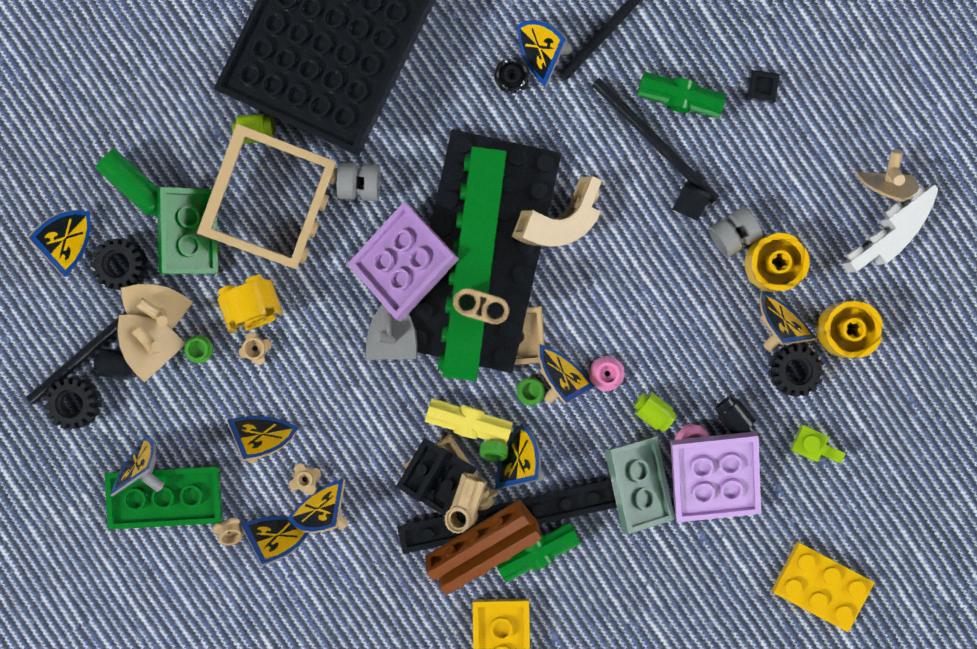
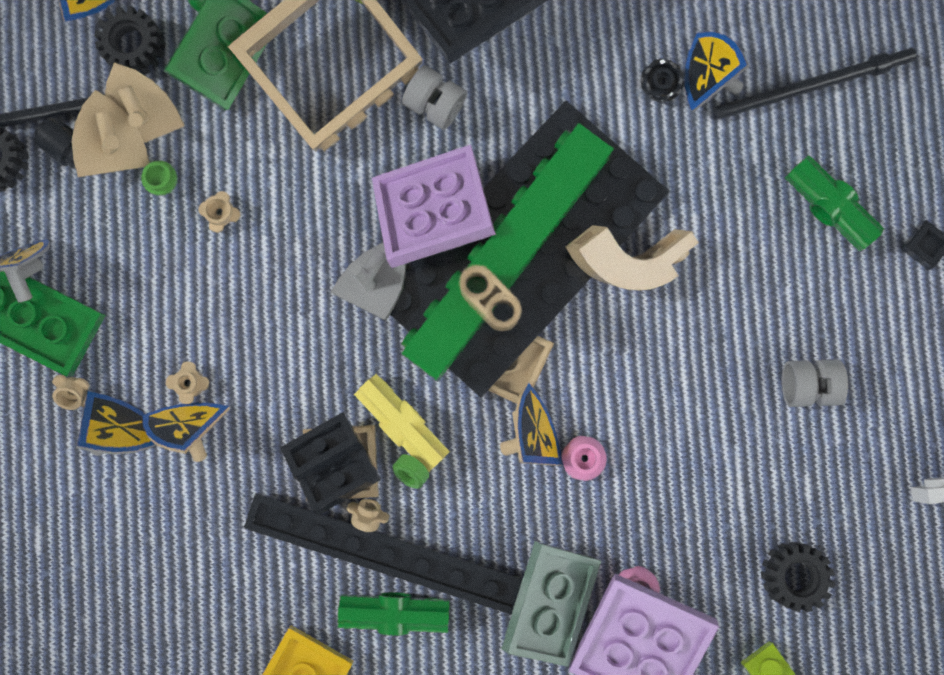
camera: 30 degrees right, 5 degrees down
yellow brick [217,275,284,333] -> none
shield [227,416,299,463] -> none
dark orange brick [425,499,542,595] -> none
tan piece [445,472,487,533] -> none
shield [495,423,544,490] -> none
bright green tile [517,377,545,406] -> none
black bar [592,78,719,204] -> none
lime brick [633,391,677,432] -> none
black tile [672,182,711,221] -> none
black brick [715,395,756,434] -> none
yellow brick [744,233,810,292] -> none
shield [759,291,817,351] -> none
yellow brick [815,301,883,358] -> none

